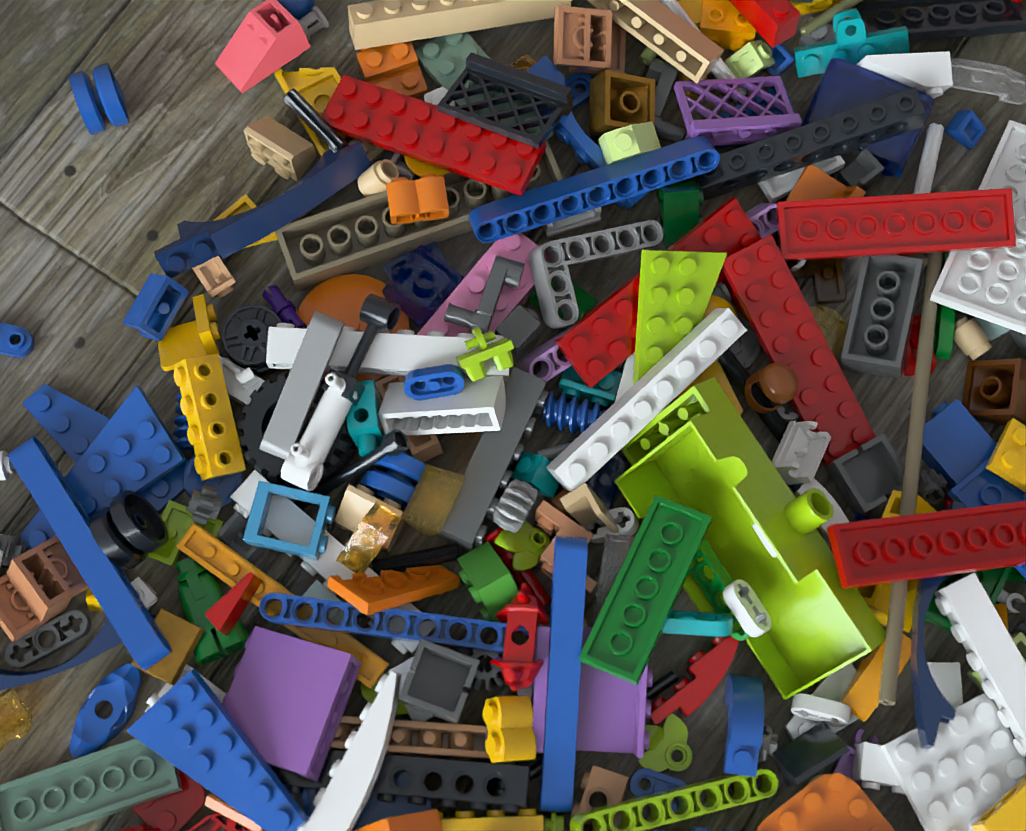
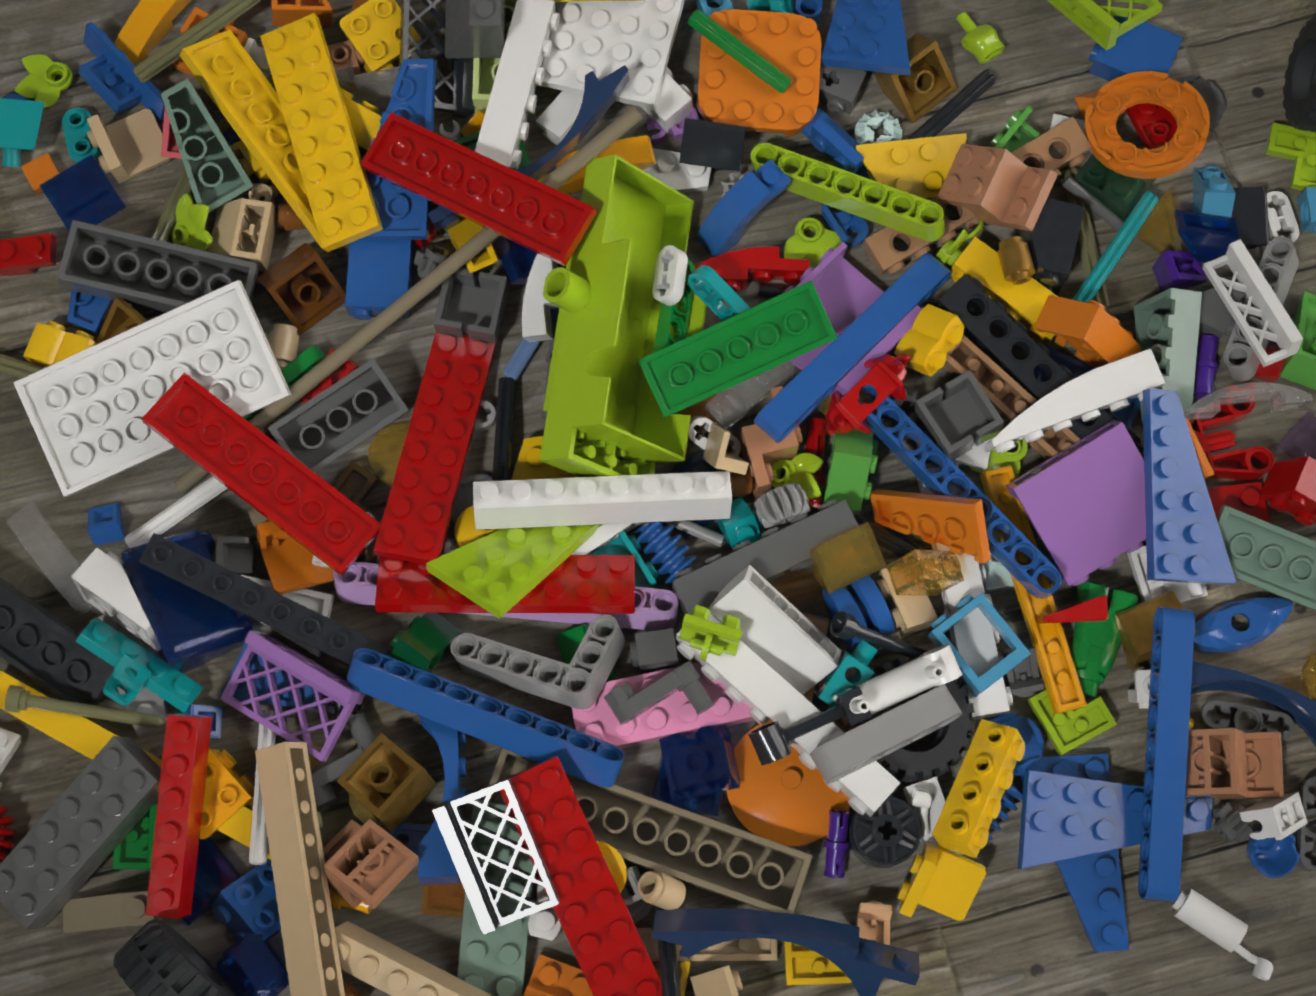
camera: 135 degrees left, 0 degrees up
black wheel [89,490,169,569] -> none
blue brick [122,273,189,341] -> none
dark grey gear [186,485,223,524] -> none
orange brick [386,174,449,224] -> none
blue plate [404,364,465,400] -> none
yellowish green slope [598,121,661,165] -> none
yellowish green bracket [725,40,775,78] -> none
dark orange helmet [745,363,799,413] -> none
white hinge [772,421,831,485] -> none
white beam [790,694,852,727] -> none

